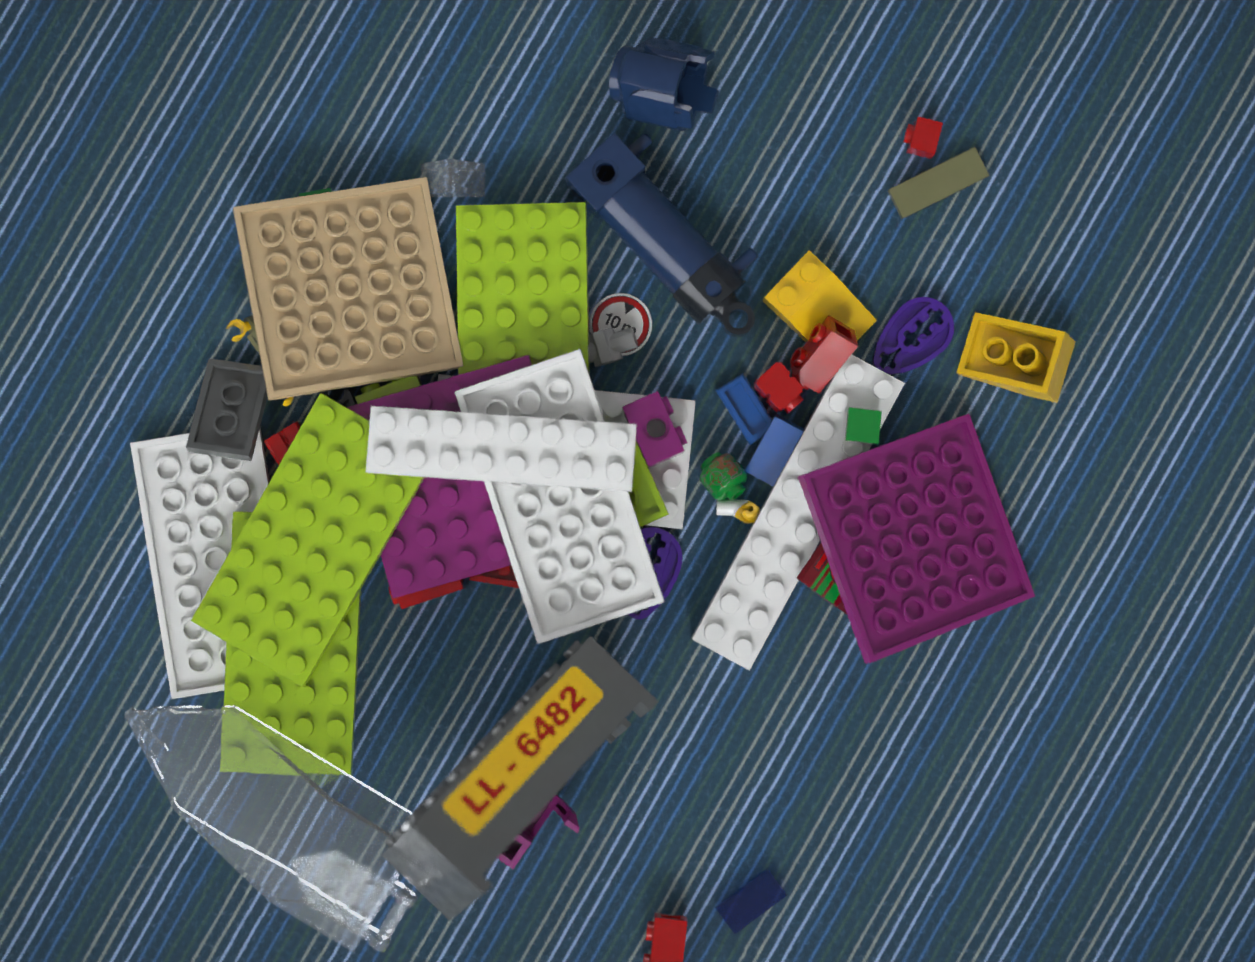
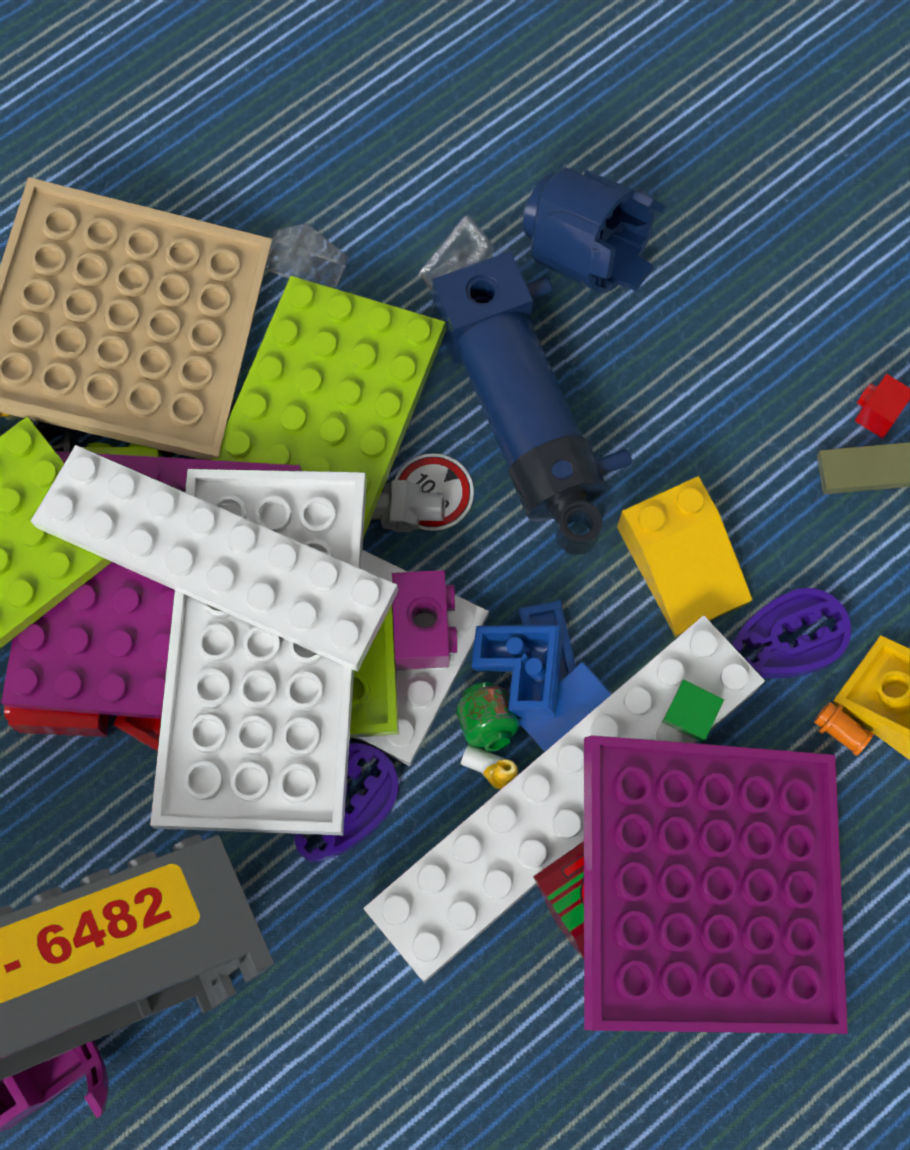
camera: 20 degrees right, 15 degrees down
red brick [753,362,804,414] -> none
brick [790,315,858,394] -> none
none -> clear slope [418,216,494,291]
none -> blue brick [471,625,563,720]
none -> orange pin [814,702,874,756]

